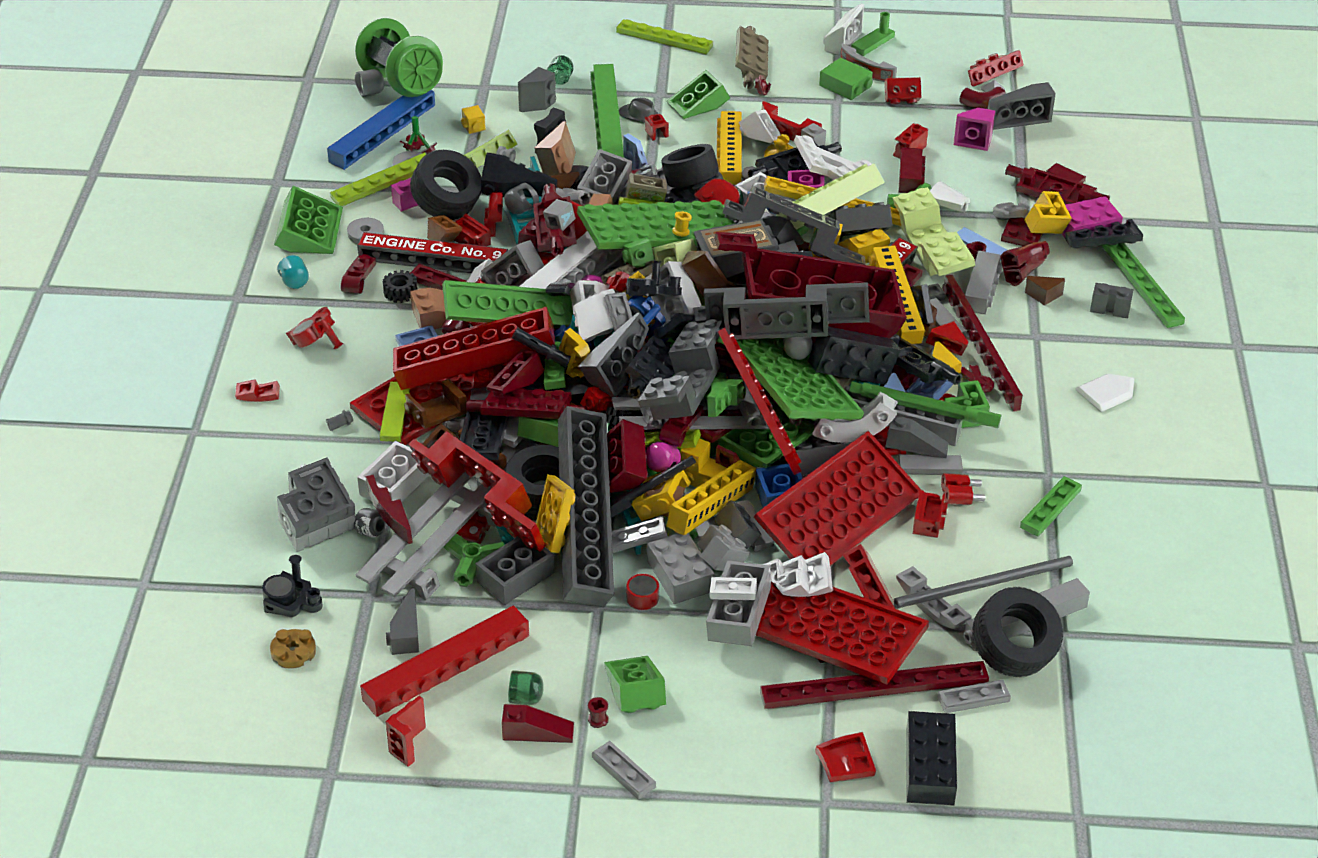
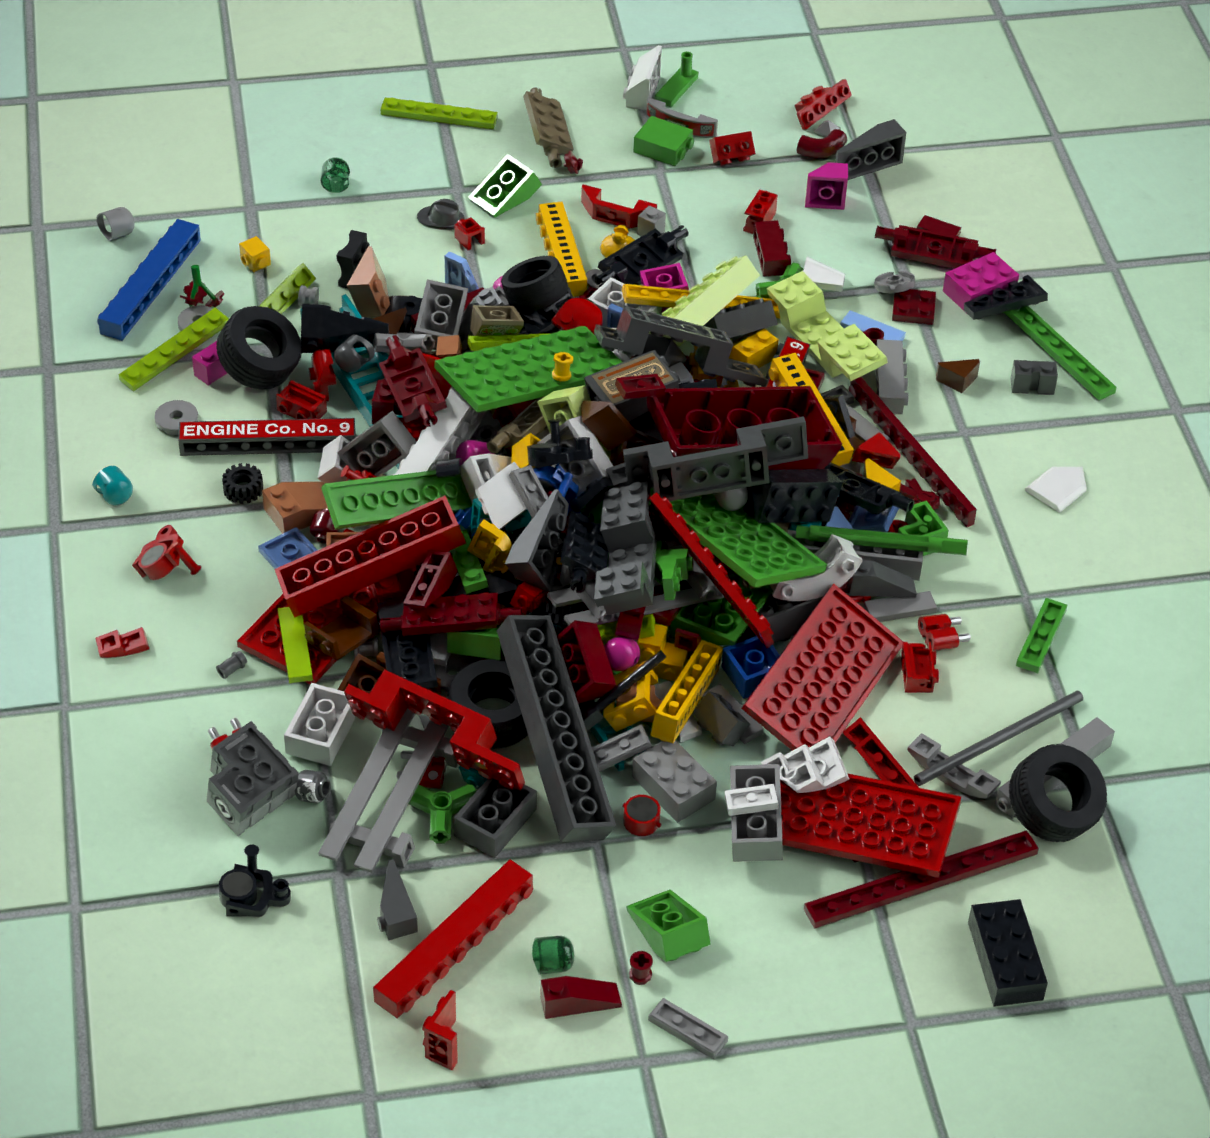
camera: 15 degrees left, 5 degrees up
pearl gold plate [270,629,316,668] -> none
bright green slope [274,186,343,254] -> none
dark red plate [341,255,376,294] -> none
bright green brick [355,18,443,97] -> none
dark red slope [365,474,413,544] -> none
dark red plate [410,264,467,290] -> none
dark orange slope [427,215,462,242] -> none
black pin [511,327,571,368] -> none
dark grey slope [518,67,556,112] -> none
yellow plate [536,475,575,553] -> none
light grey brick [543,199,575,231] -> none
bright green brick [590,64,624,158] -> none
red plate [606,271,630,293] -> none
bright green brick [622,238,655,267] -> none
light grey brick [697,524,750,571] -> none
white slope [739,110,781,143] -> none
white plate [794,135,872,180] -> none
red plate [815,732,876,782] -> none
light grey tile [937,680,1011,713] -> none
dark red piece [1000,241,1050,286] -> none
yellow brick [1025,191,1072,234] -> none

